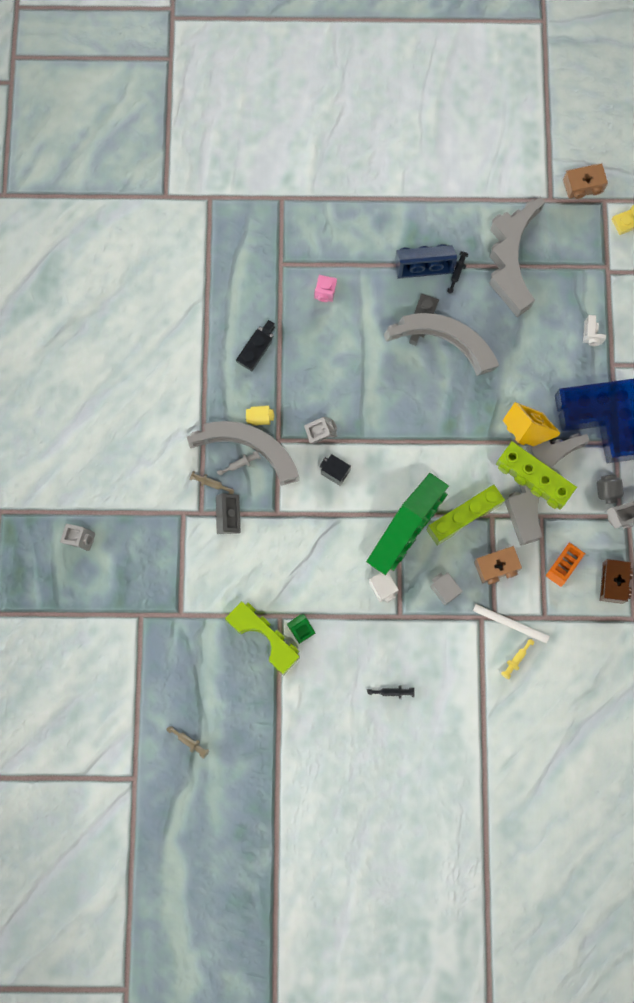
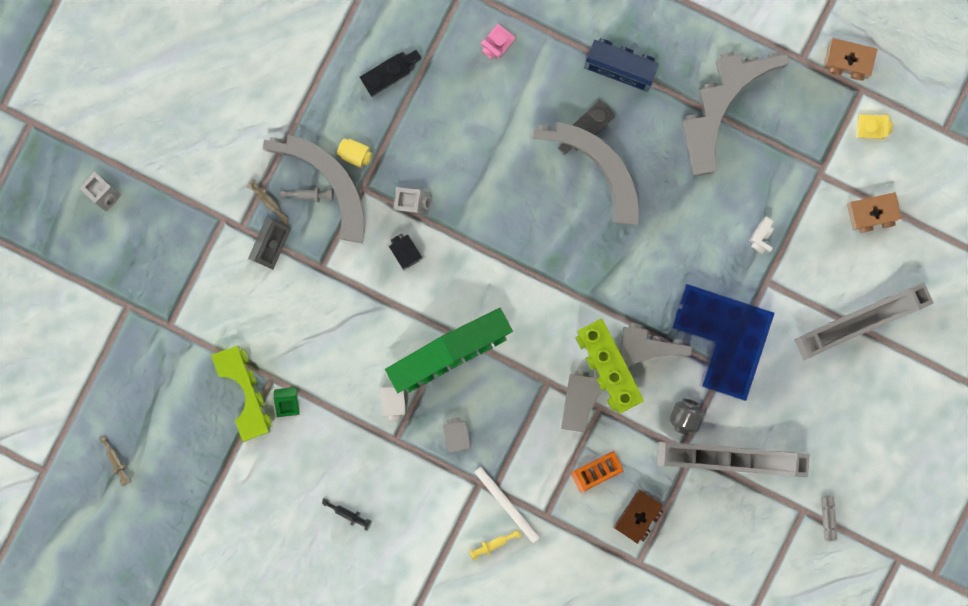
camera: 30 degrees right, 10 degrees up
lime arch [426,484,505,546] -> none
black piece [447,251,469,294] -> none
medium nougat brick [474,546,522,585] -> none
yellow slope [502,402,560,447] -> none

